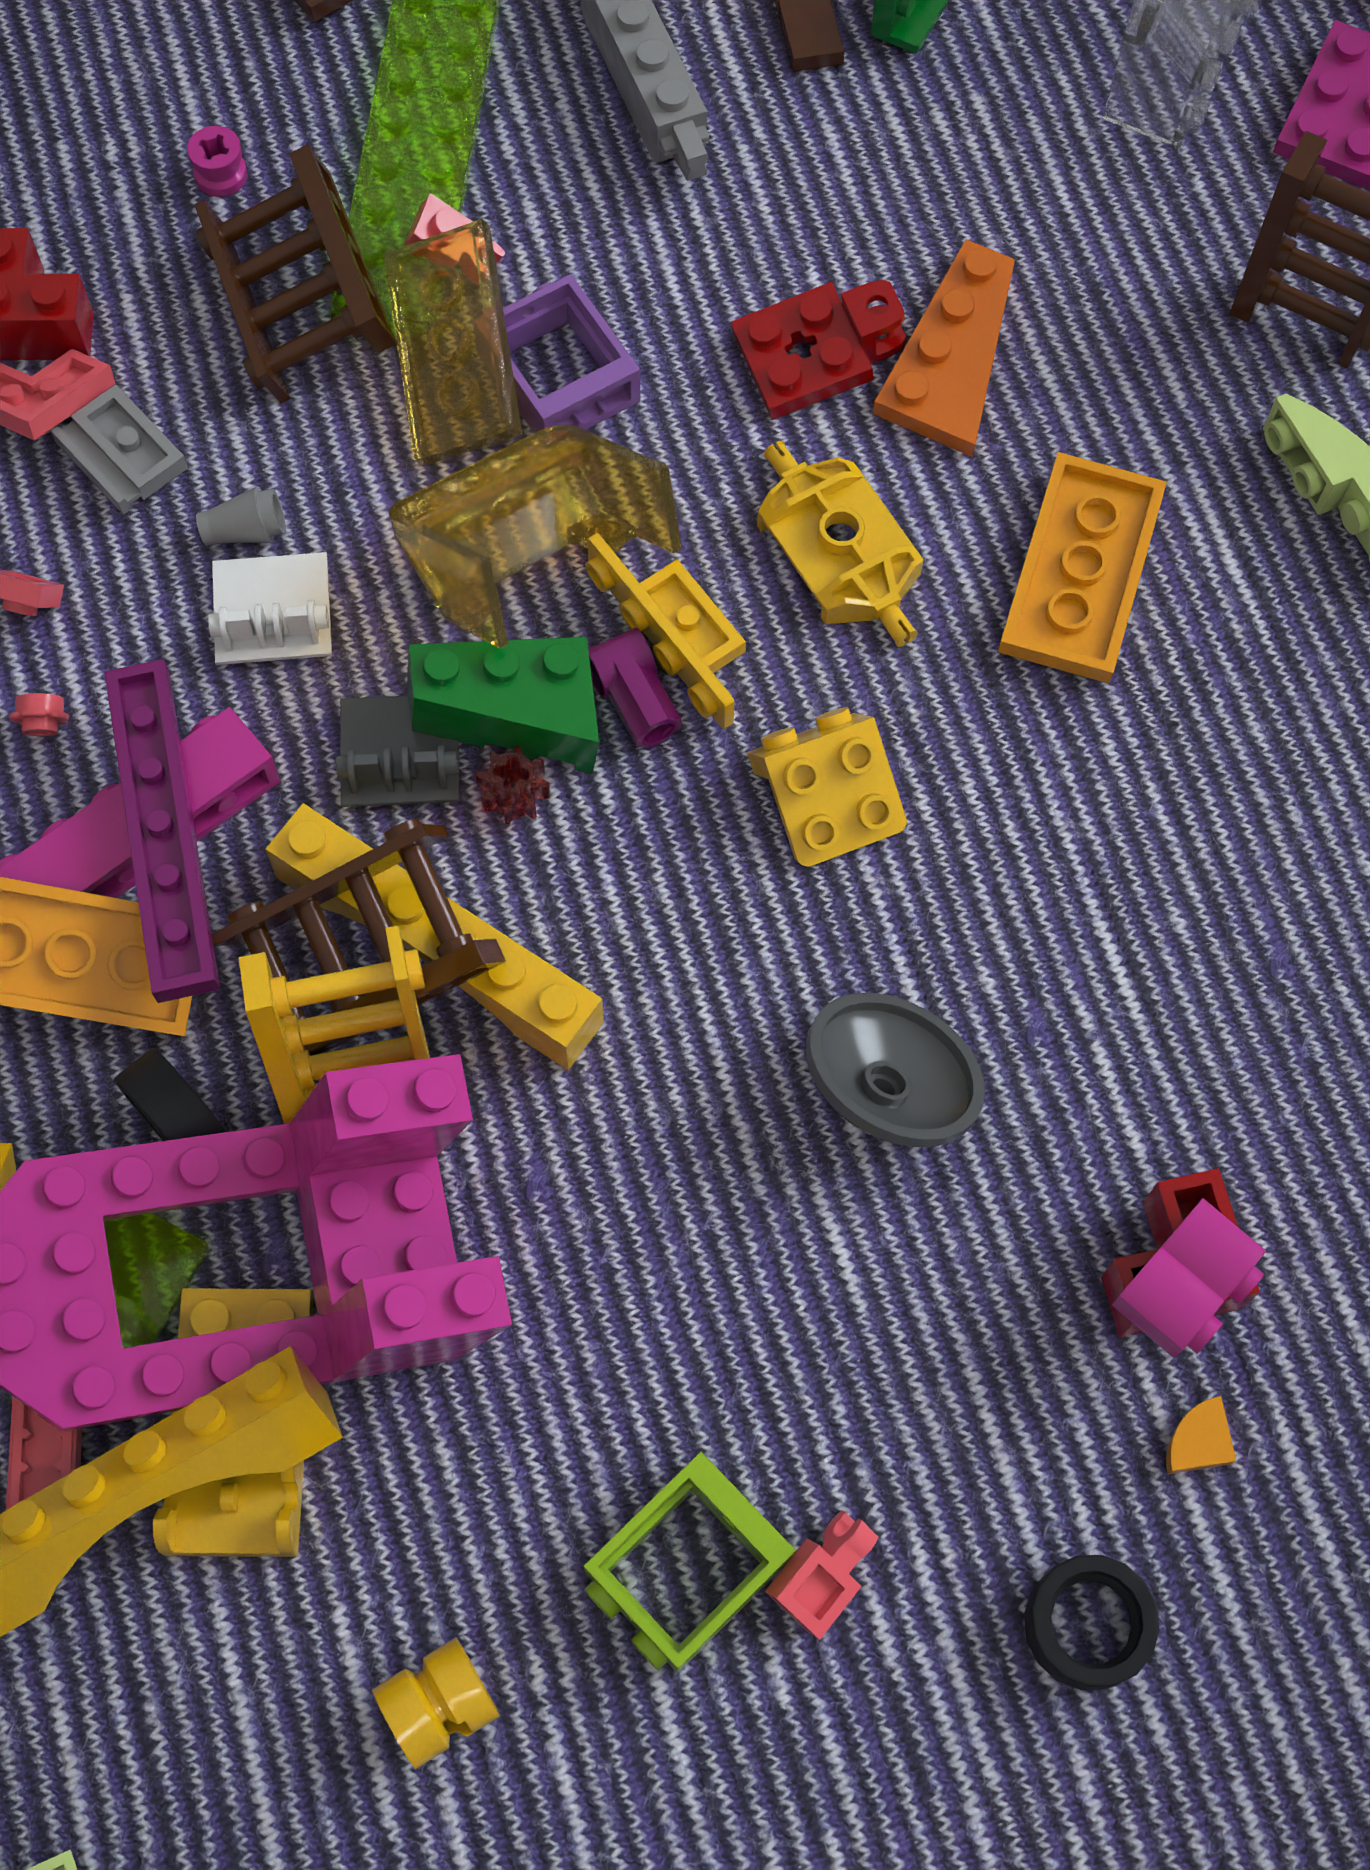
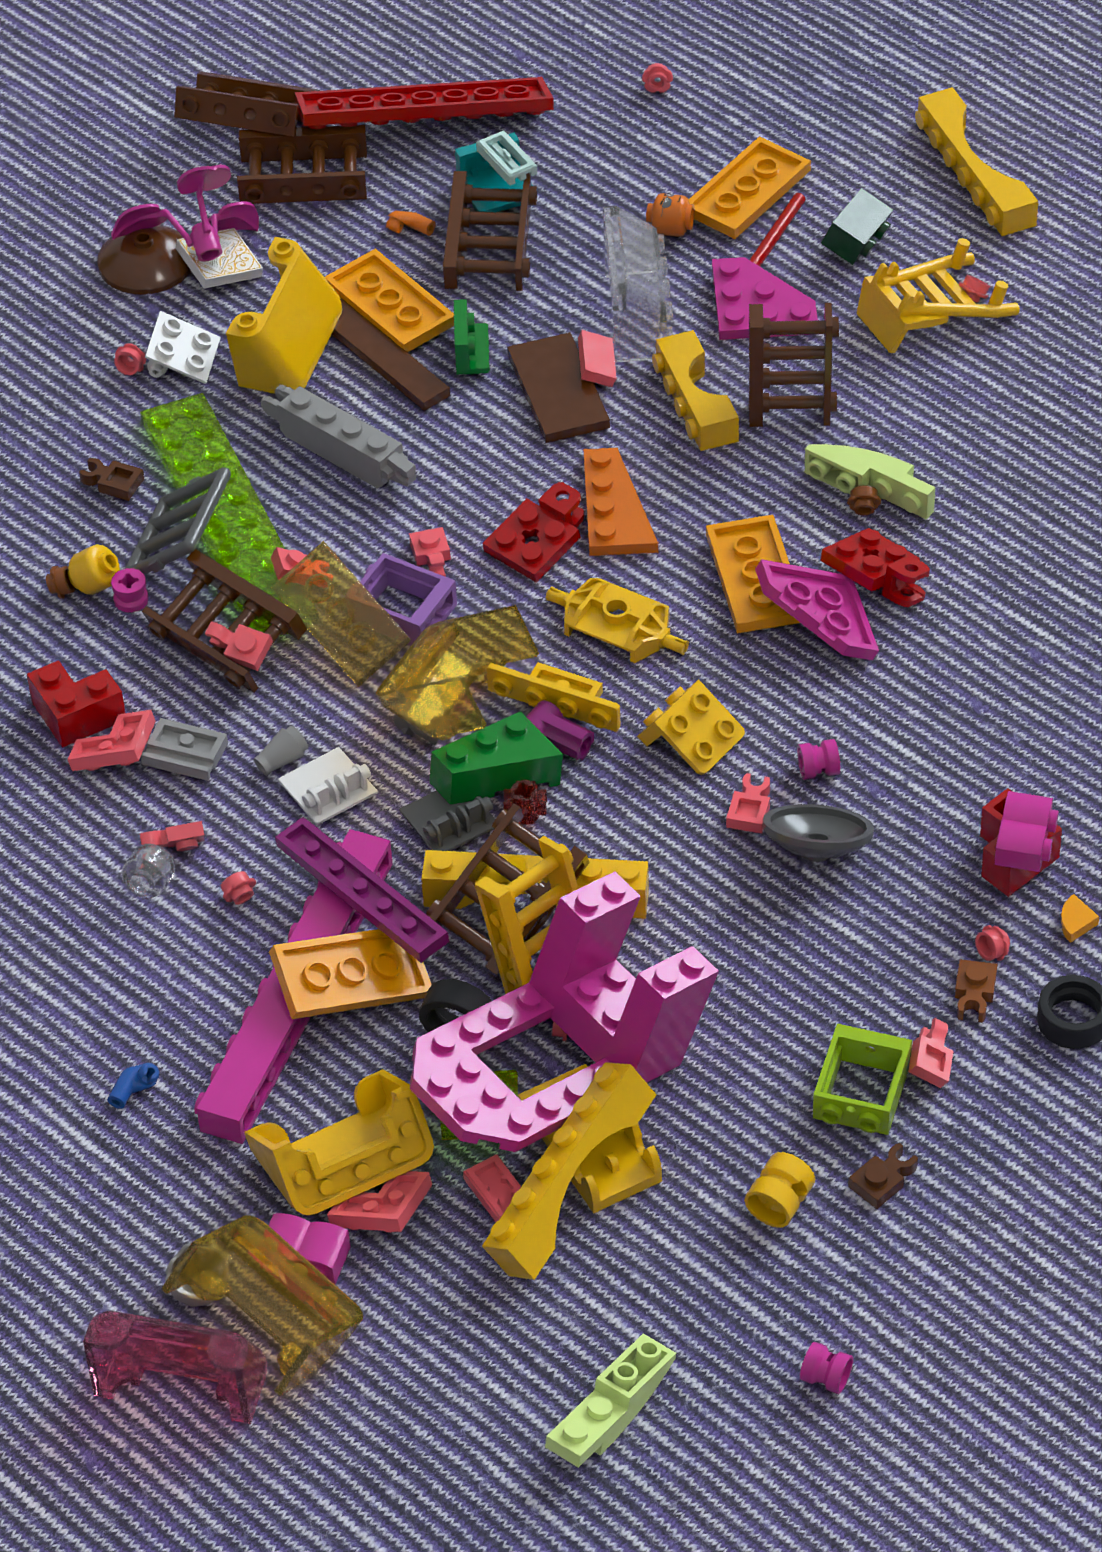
camera: 25 degrees left, 20 degrees down
none -> dark orange plate [46,566,75,599]
none -> yellow head [68,544,120,595]
none -> dark grey bar [125,467,231,575]
none -> coral plate [205,622,273,671]
none -> coral plate [409,527,451,577]
none -> reddish brown tile [507,332,610,443]
none -> coral tile [578,330,617,387]
none -> yellow arch [652,330,739,451]
none -> coral plate [726,773,770,834]
none -> dark pink plate [755,559,879,661]
none -> dark pink wheel [797,739,841,780]
none -> red plate [820,528,930,607]
none -> dark orange plate [847,486,881,516]
none -> reddish brown plate [848,1143,918,1209]
none -> dark orange plate [955,959,998,1023]
none -> coral plate [975,925,1010,961]

